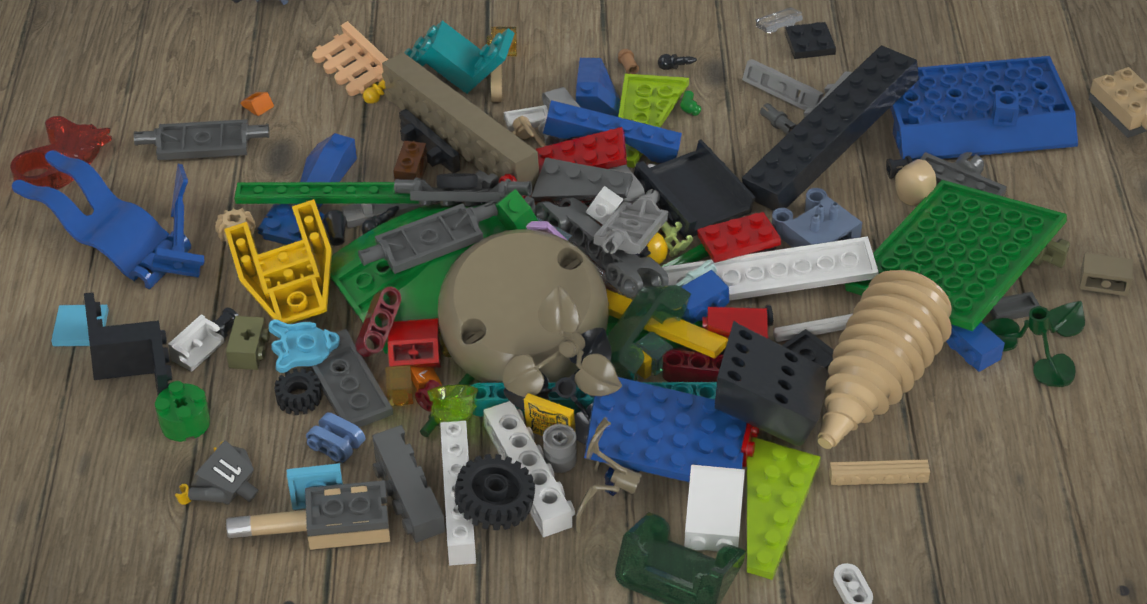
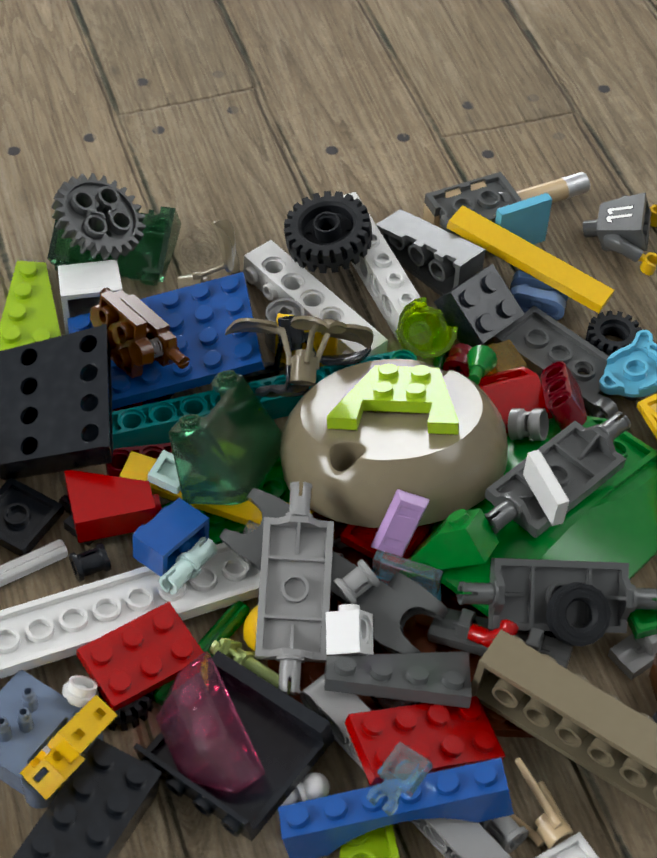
camera: 160 degrees right, 5 degrees up
none -> yellow piece [20,695,118,800]
none -> dark grey gear [51,173,146,261]
none -> white plate [62,675,99,707]
none -> reddish brown piece [90,287,190,378]
none -> light aqua plate [148,450,193,495]
none -> clear pink wedge [156,651,265,794]
none -> wing [327,364,459,435]
none -> light grey bush [334,559,380,604]
none -> clear light blue plate [366,741,433,816]
none -> black brick [434,264,525,347]
none -> yellow tile [446,205,614,314]
none -> green cone [467,345,497,385]
none -> light grey wheel [508,408,549,441]
none -> white tile [523,450,569,526]

